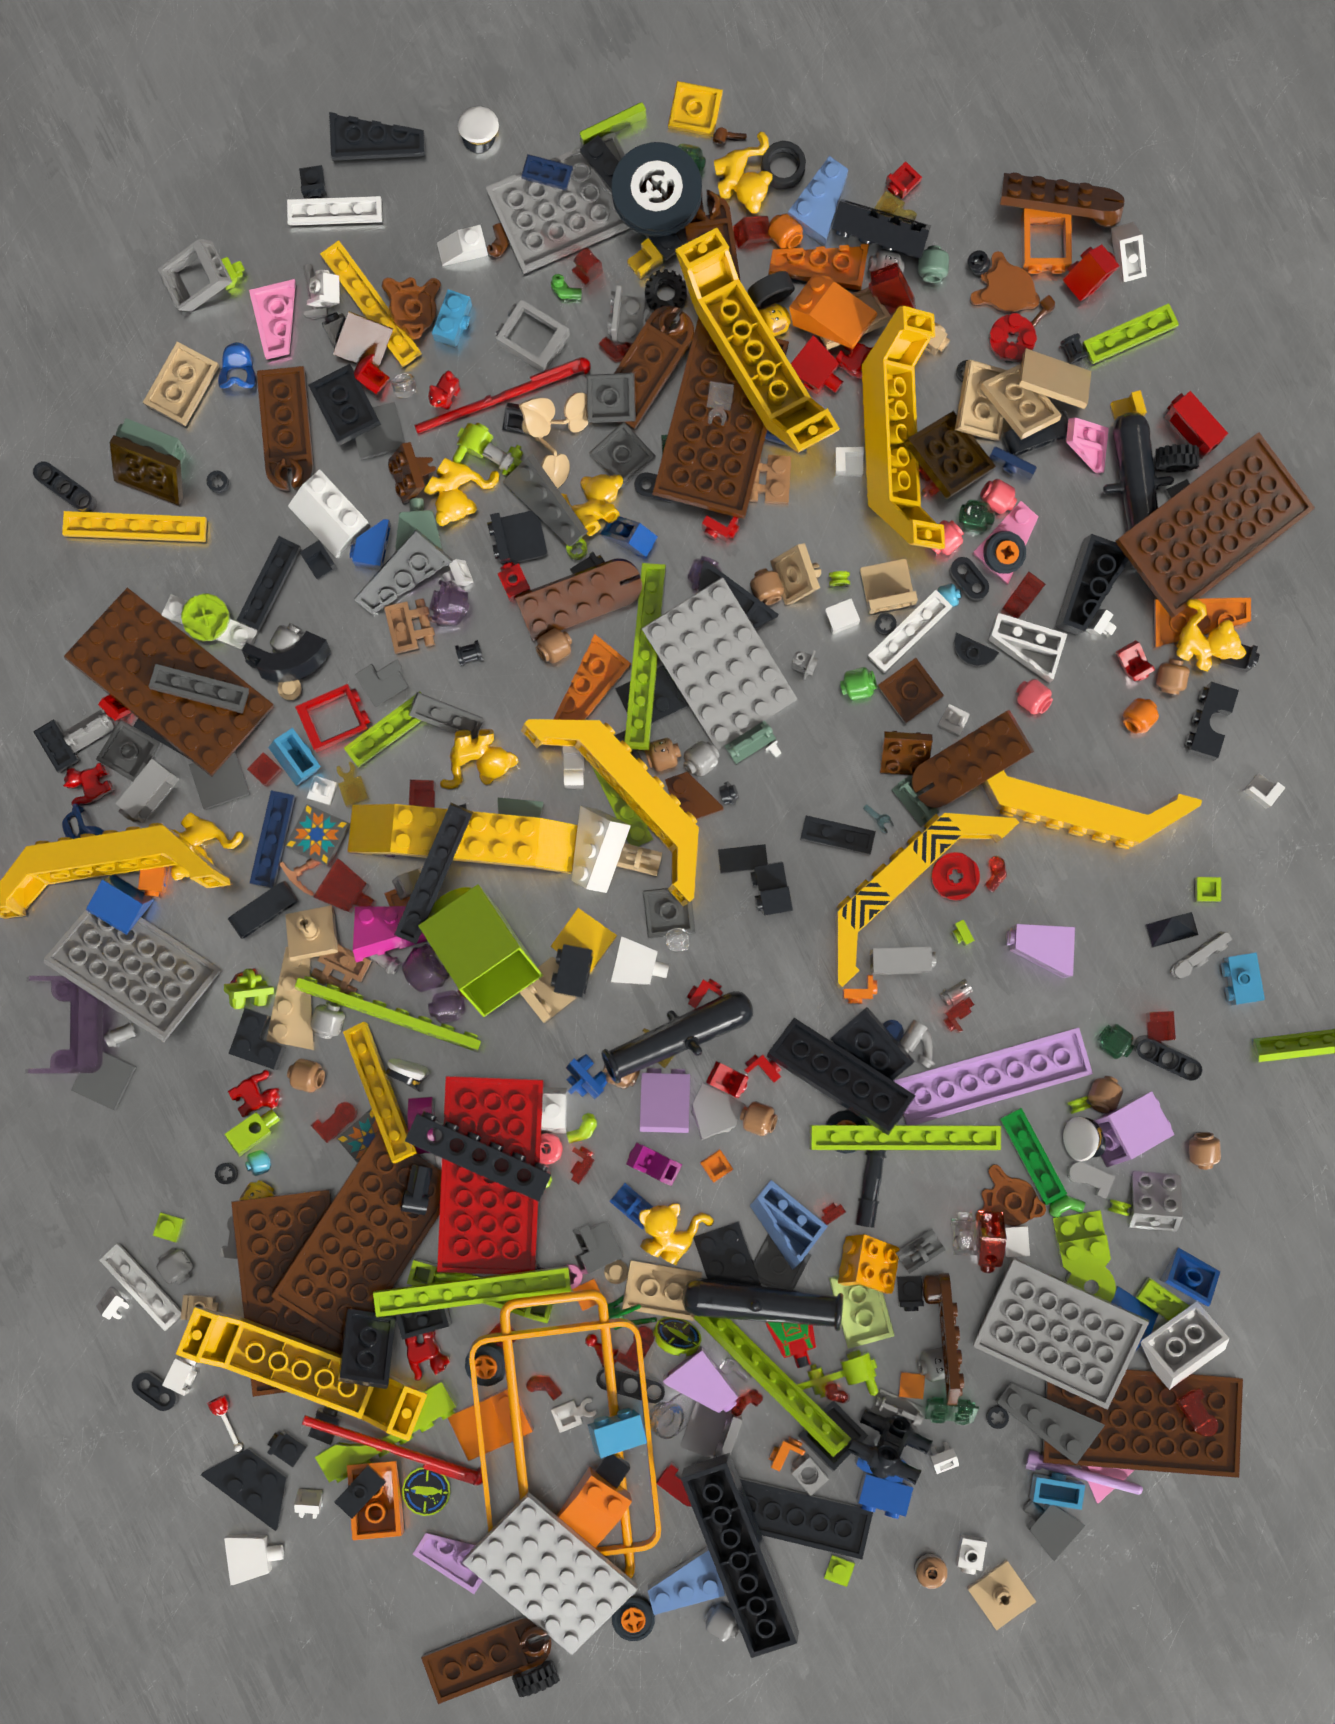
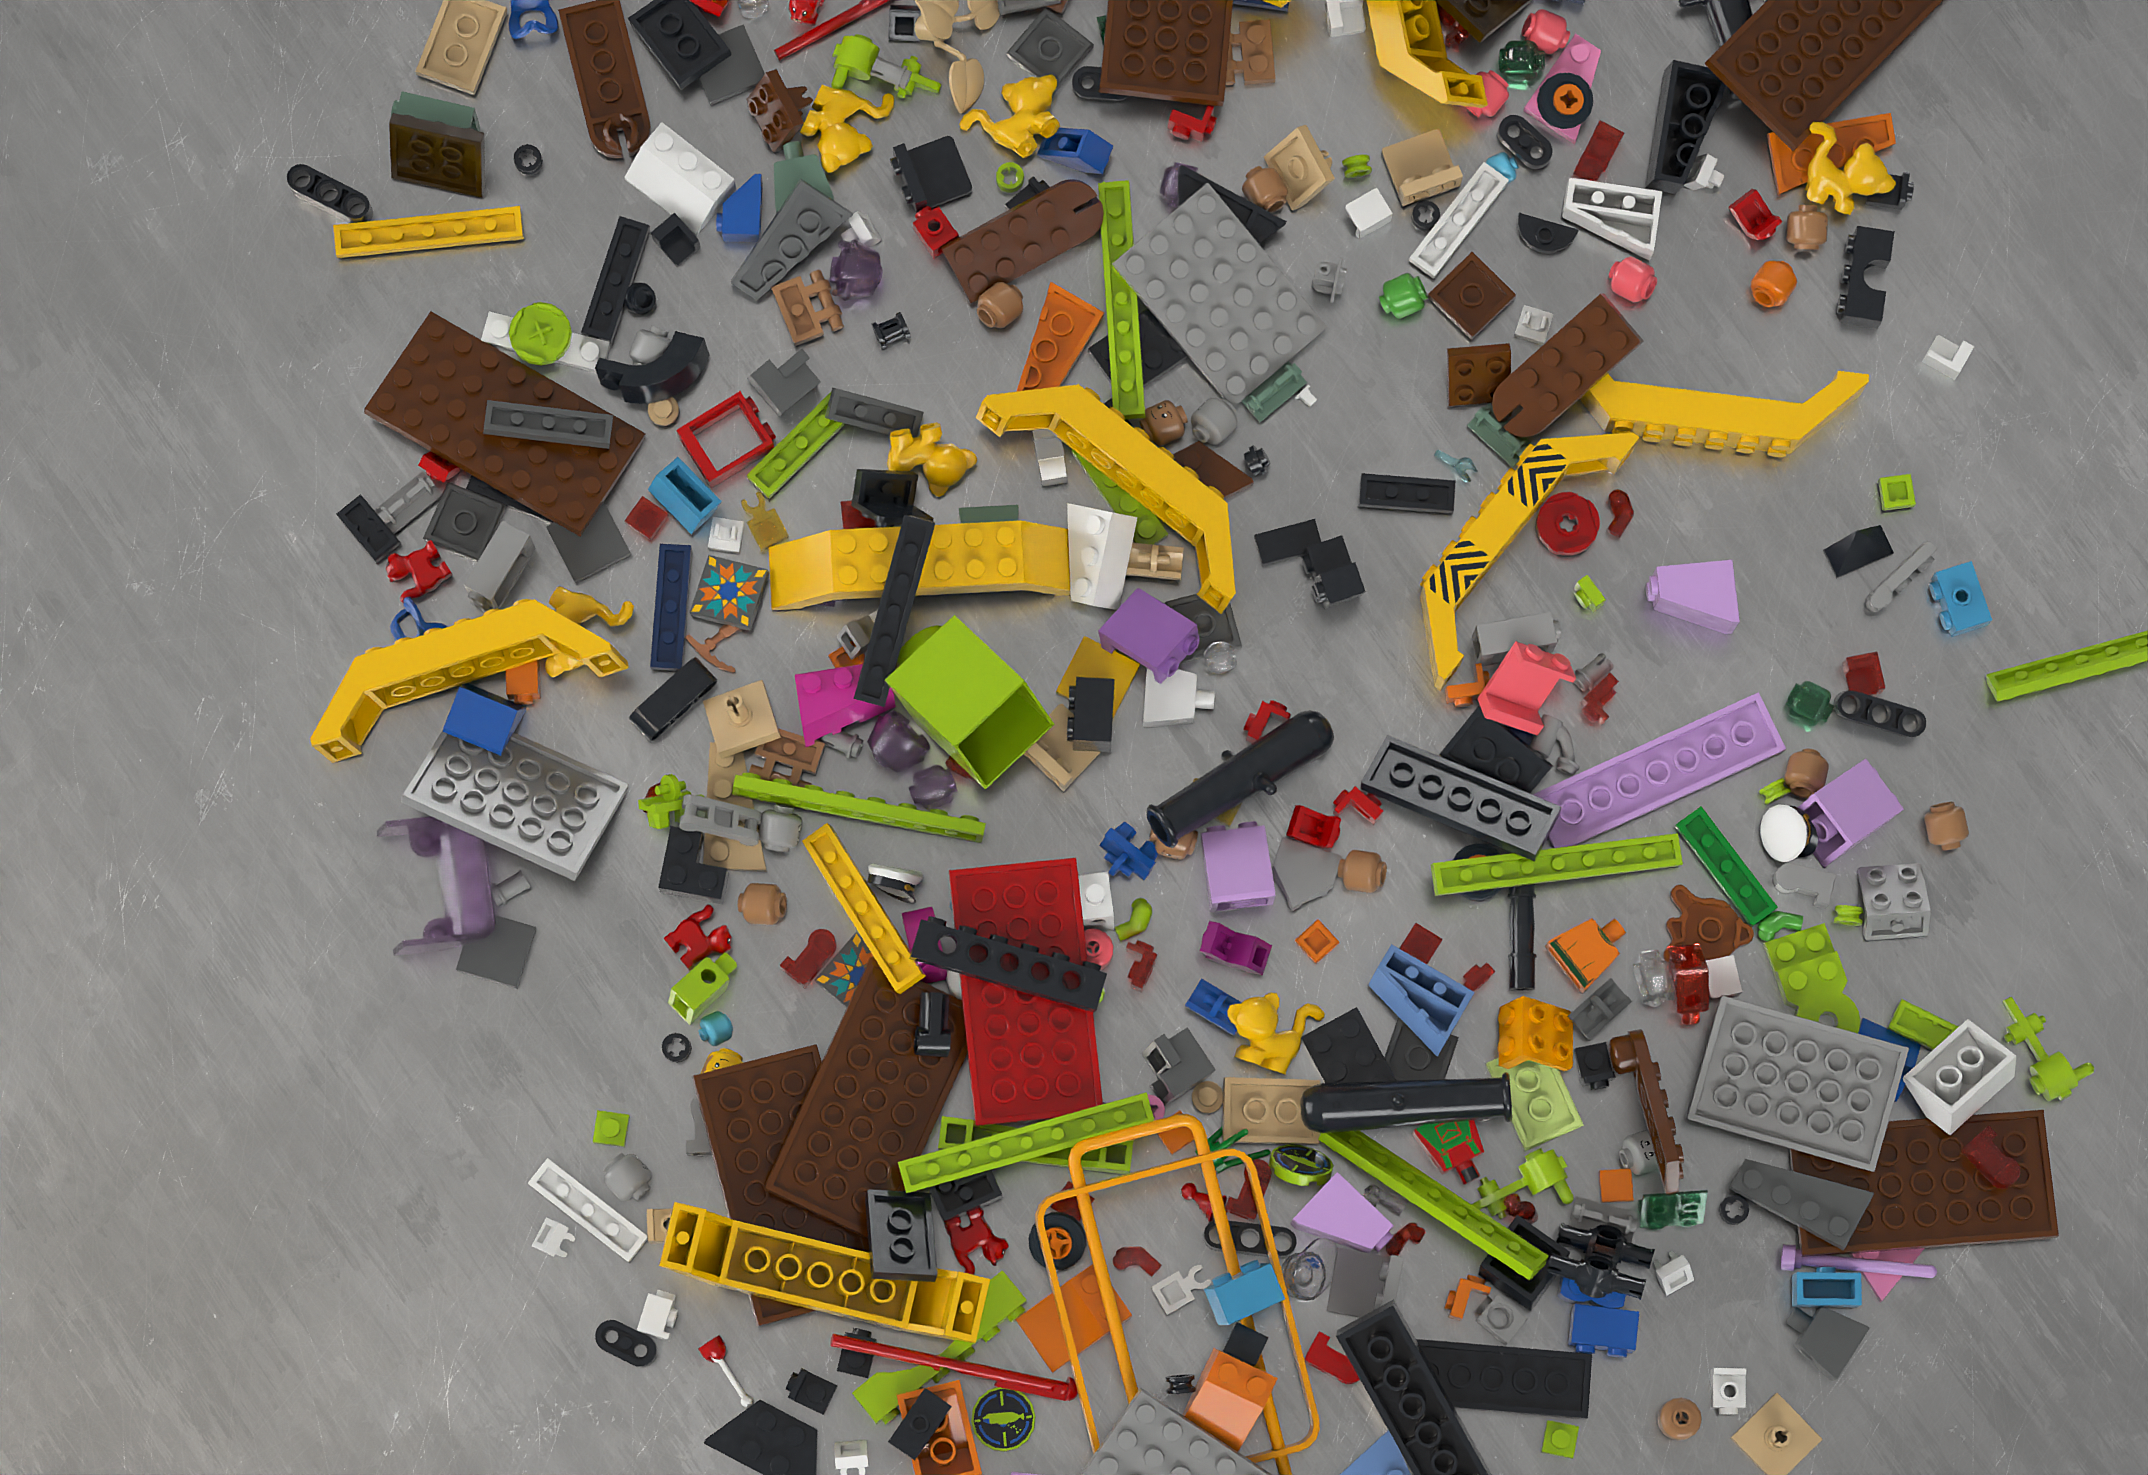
camera: 15 degrees left, 5 degrees down
clear red torso [313,858,375,913] -> none
dark grey wing [502,454,588,547] -> none
blue slope [1160,1247,1221,1307] -> none
none -> black plate [625,282,656,314]
none -> light grey plate [679,794,762,846]
none -> black bracket [851,469,934,527]
none -> medium lavender panel [1098,588,1199,684]
none -> black bush [1166,1374,1196,1394]
none -> clear red plate [1399,923,1443,964]
none -> coral panel [1477,641,1576,736]
none -> orange torso [1545,918,1626,994]
none -> lime piece [2003,997,2094,1101]

